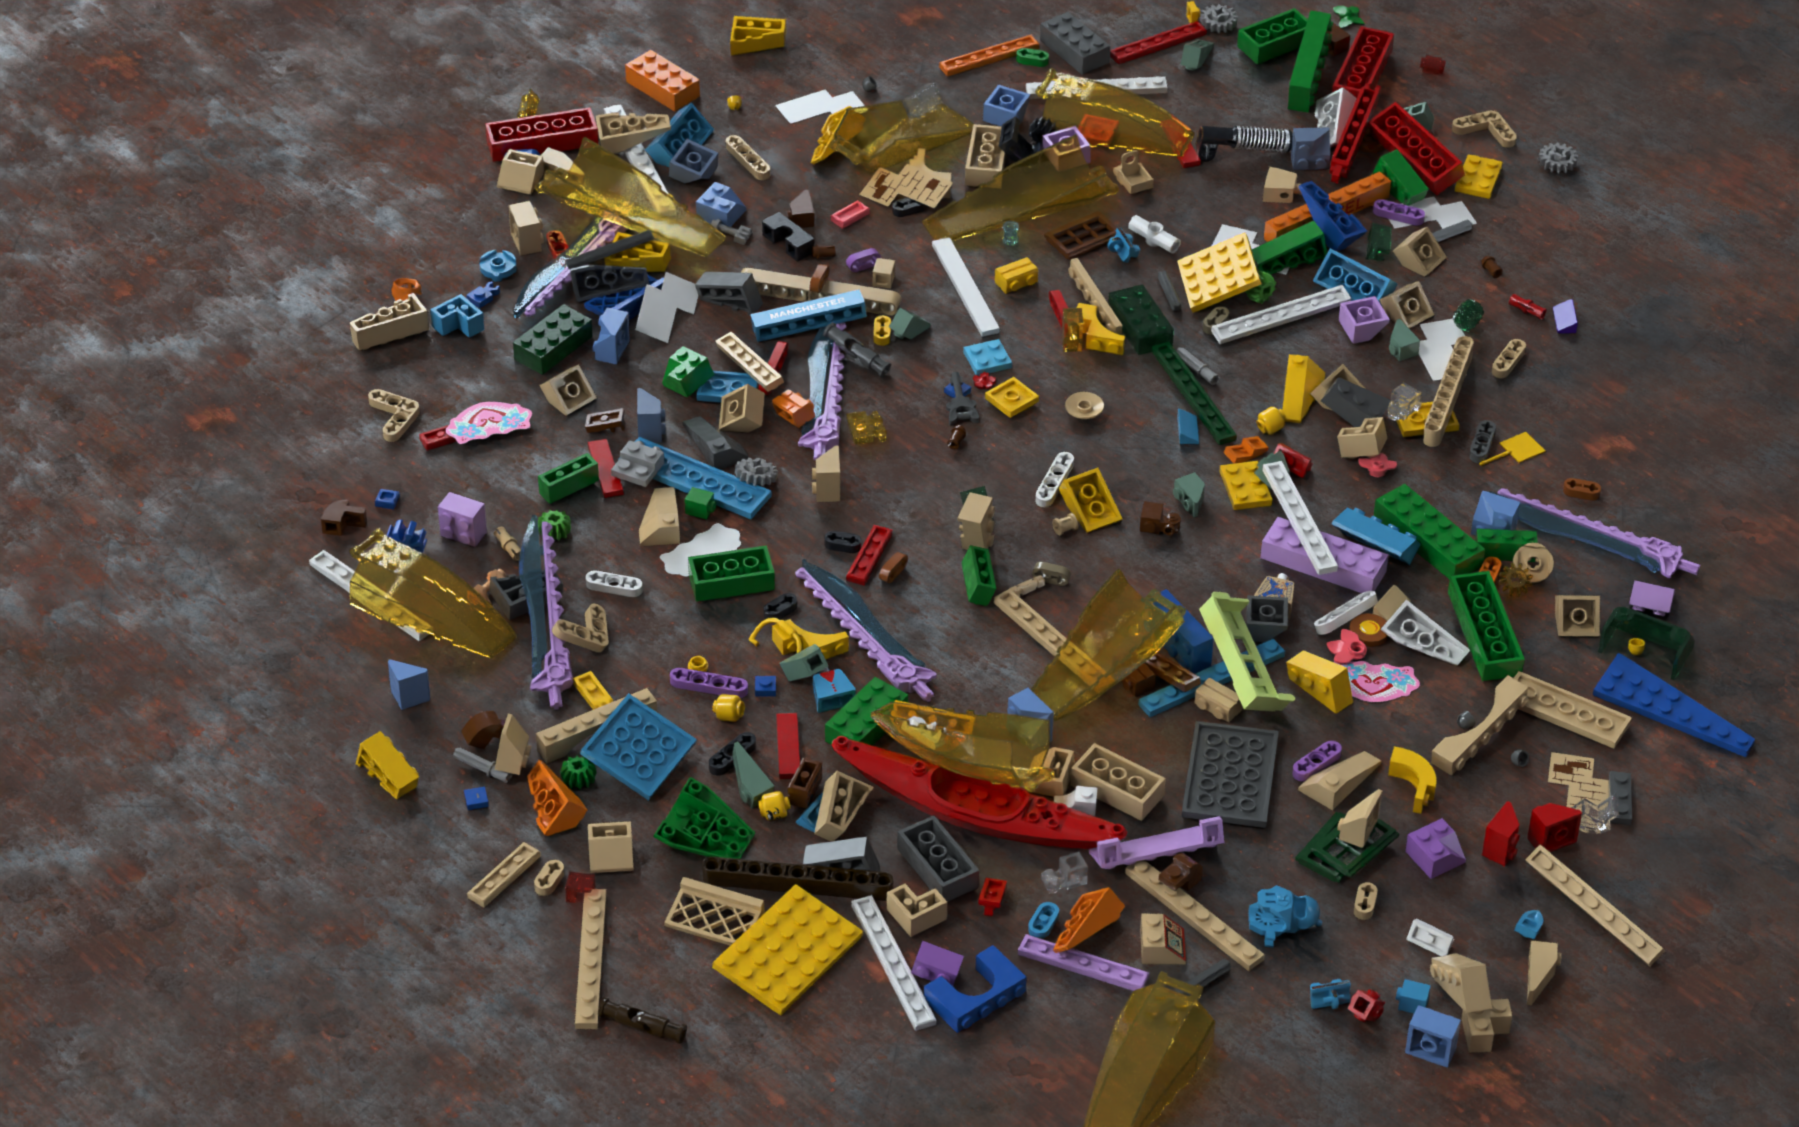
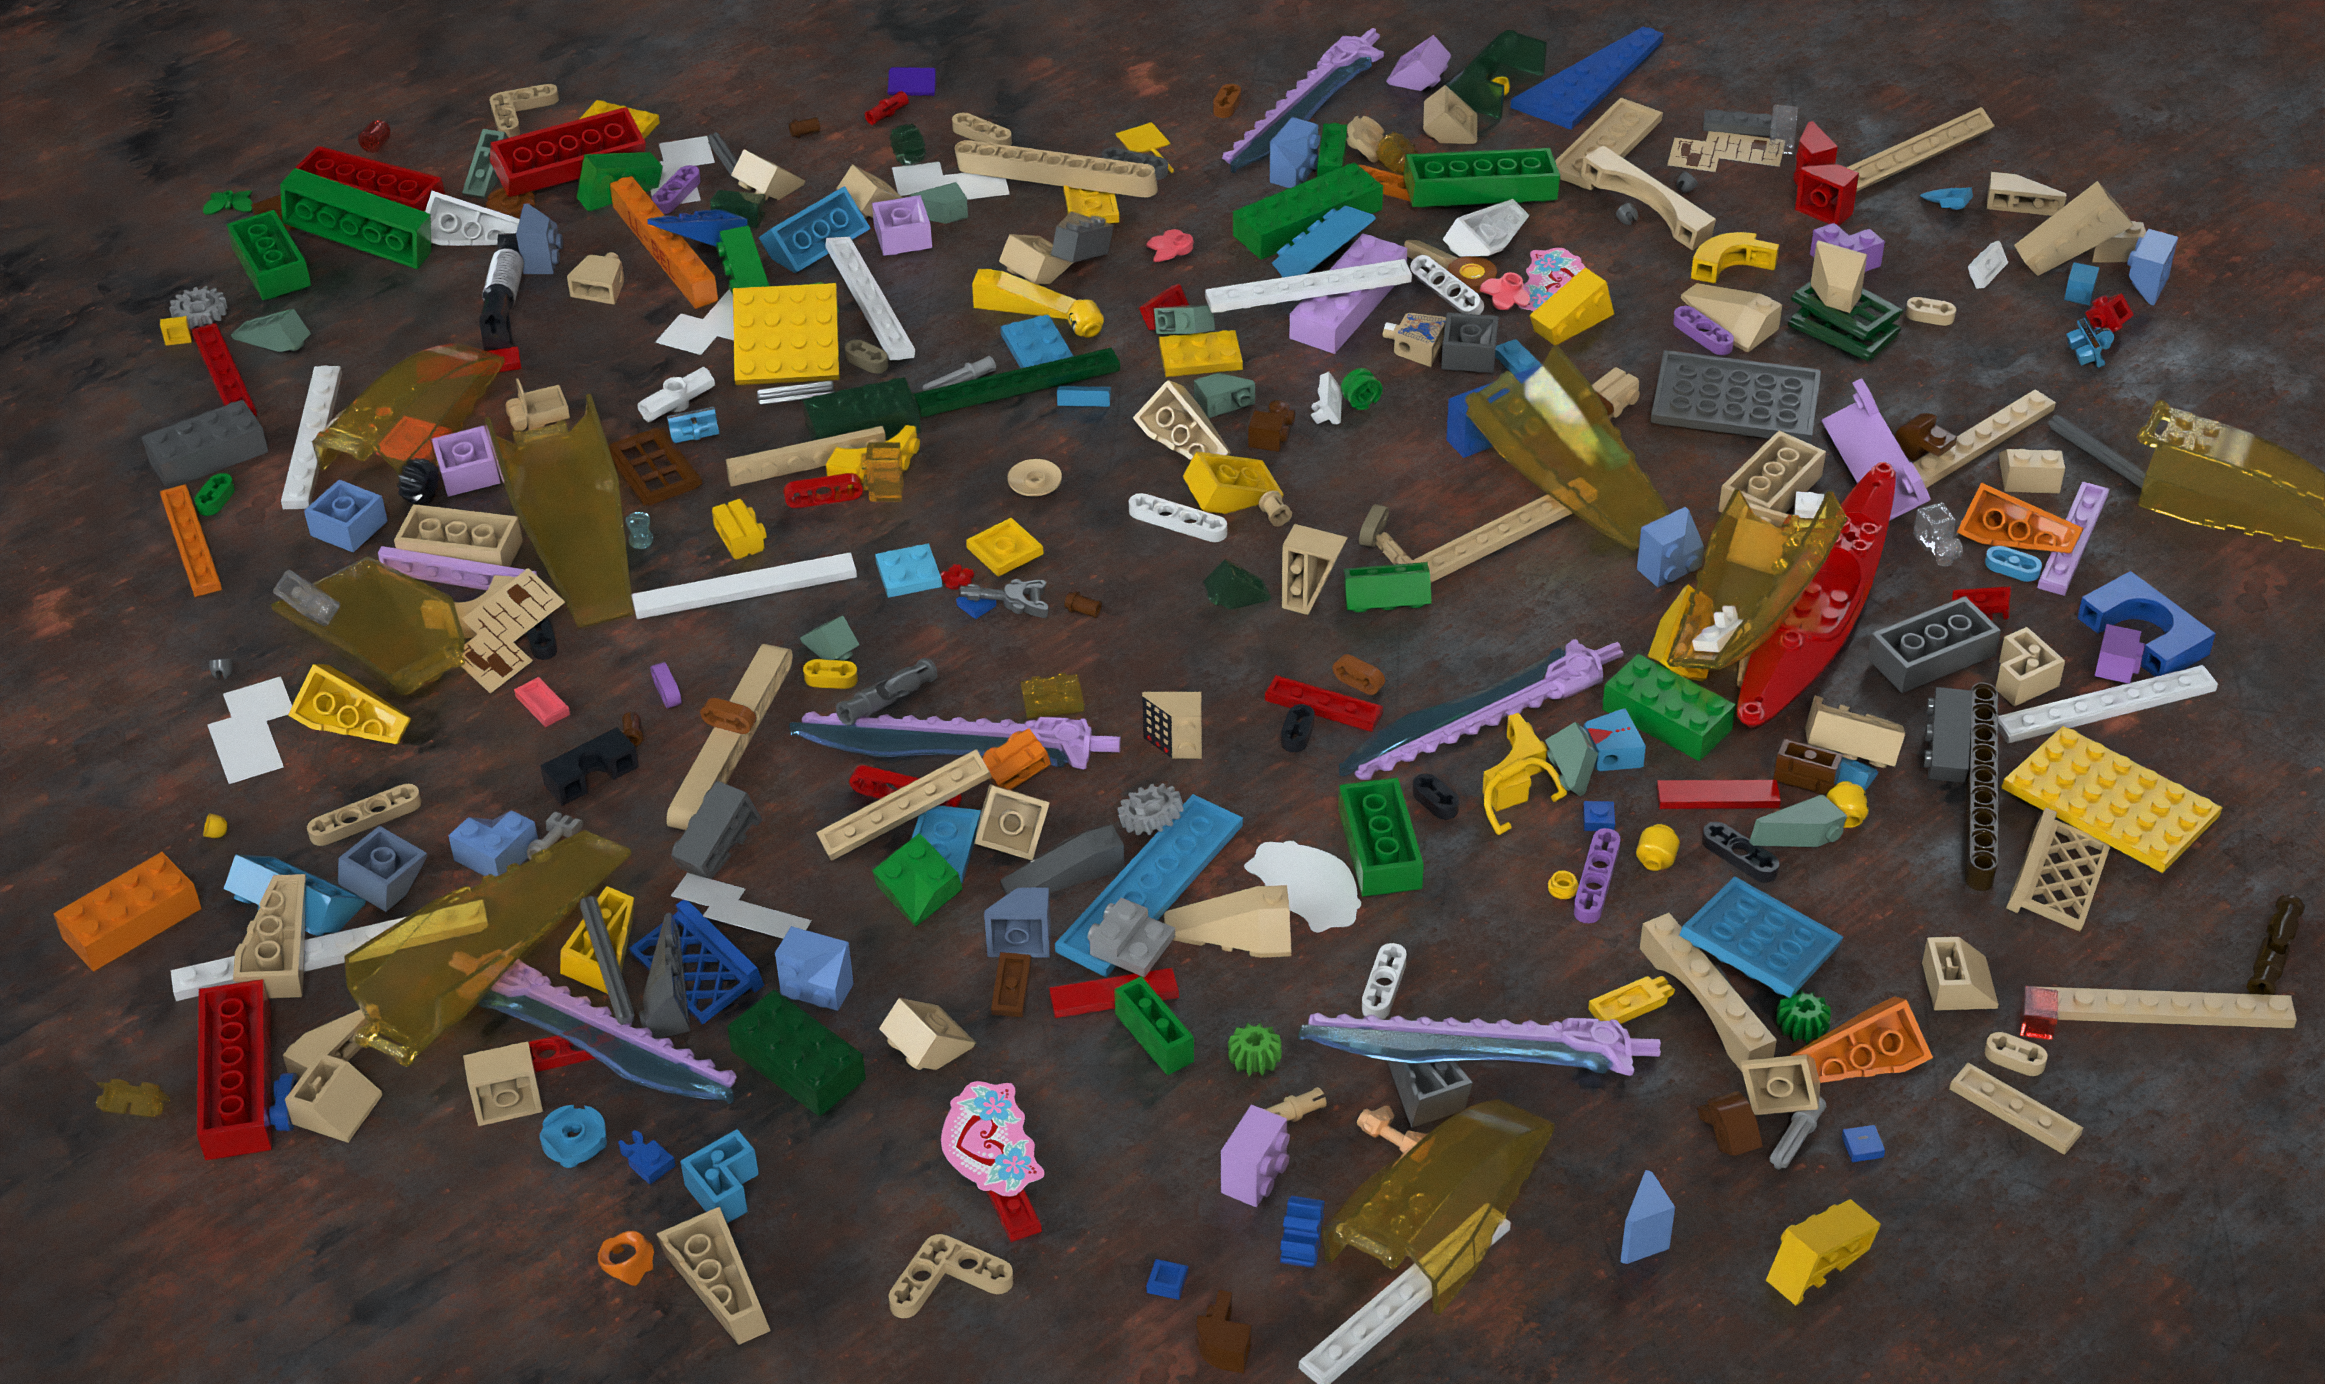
camera: 85 degrees left, 0 degrees up
tan beam [552,604,609,652] -> none
green wedge [653,777,756,859] -> none
green brick [685,487,716,519] -> none
yellow wedge [730,16,786,55] -> none
dark azure brick [750,289,867,342] -> none
slope [787,190,814,228] -> none
tan brick [873,258,895,289] -> none
black panel [998,116,1043,174] -> none
yellowish green piece [1199,592,1295,711] -> none
orange slope [1224,436,1269,464] -> none
dark azure helmet [1248,885,1322,947] -> none
red hinge [1329,82,1381,183] -> none
tan brick [1337,417,1387,459] -> none
clear brick [1387,382,1422,421] -> none
light grey gear [1538,143,1578,173] -> none
none -> lavender tile [378,546,537,590]
none -> dark azure plate [1000,314,1073,368]
none -> tan wedge [1133,380,1231,460]
none -> white plate [1311,372,1342,425]
none -> green wheel [1341,368,1383,410]

